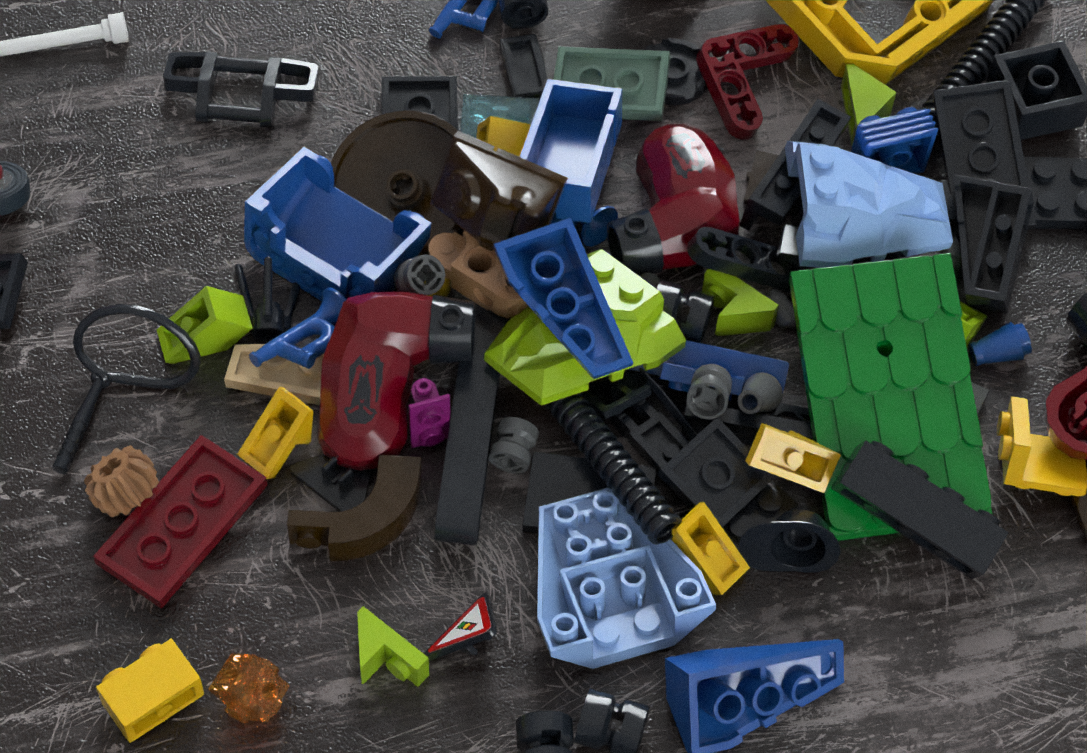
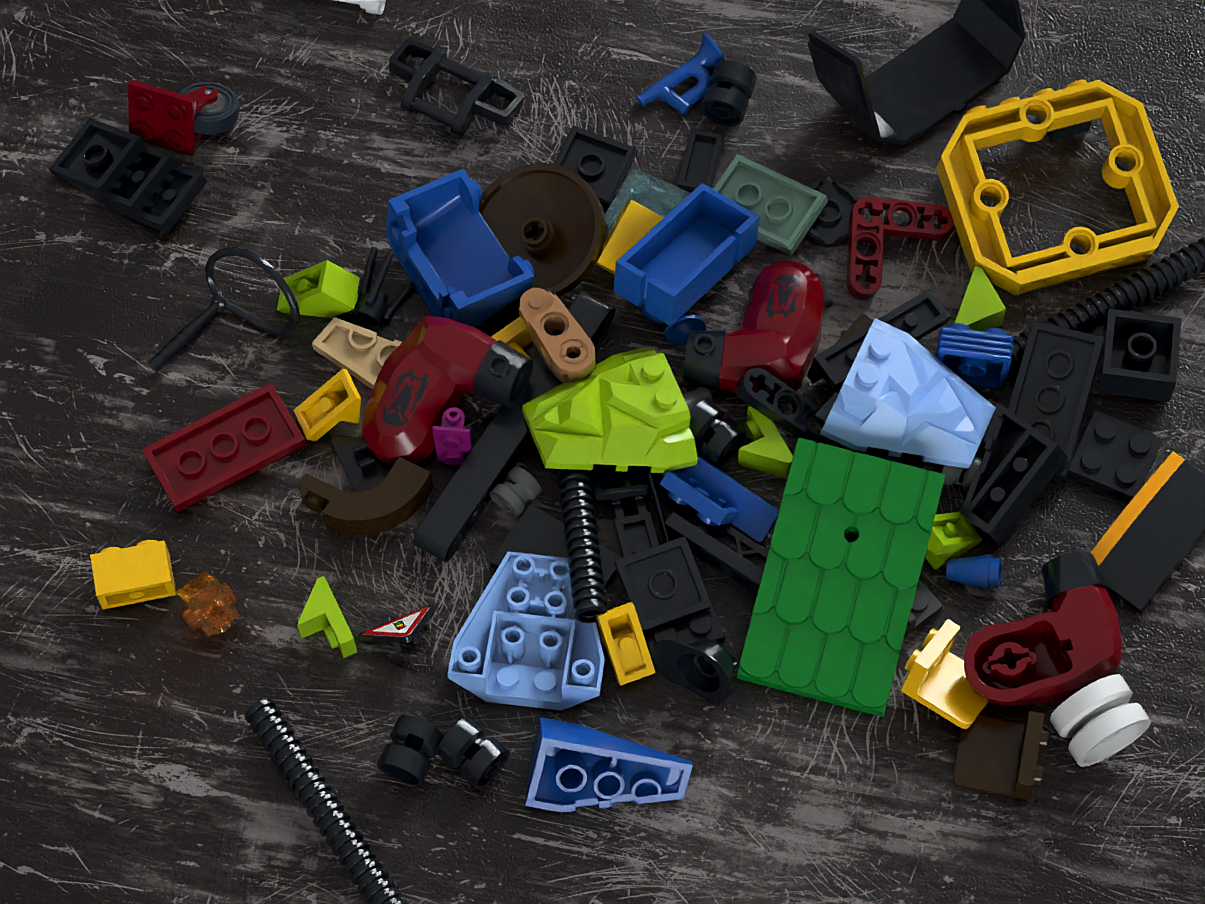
camera: 30 degrees right, 5 degrees up
medium nougat gear [84,445,159,517] -> none
blue piece [249,287,346,369] -> none
dark grey wheel [394,254,445,296] -> none
dark brown piece [430,131,568,251] -> none
blue wedge [493,217,633,379] -> none
dark grey wheel [687,364,733,419] -> none
dark grey cone [738,372,783,414] -> none
yellow slope [745,423,841,493] -> none
black brick [831,440,1009,579] -> none

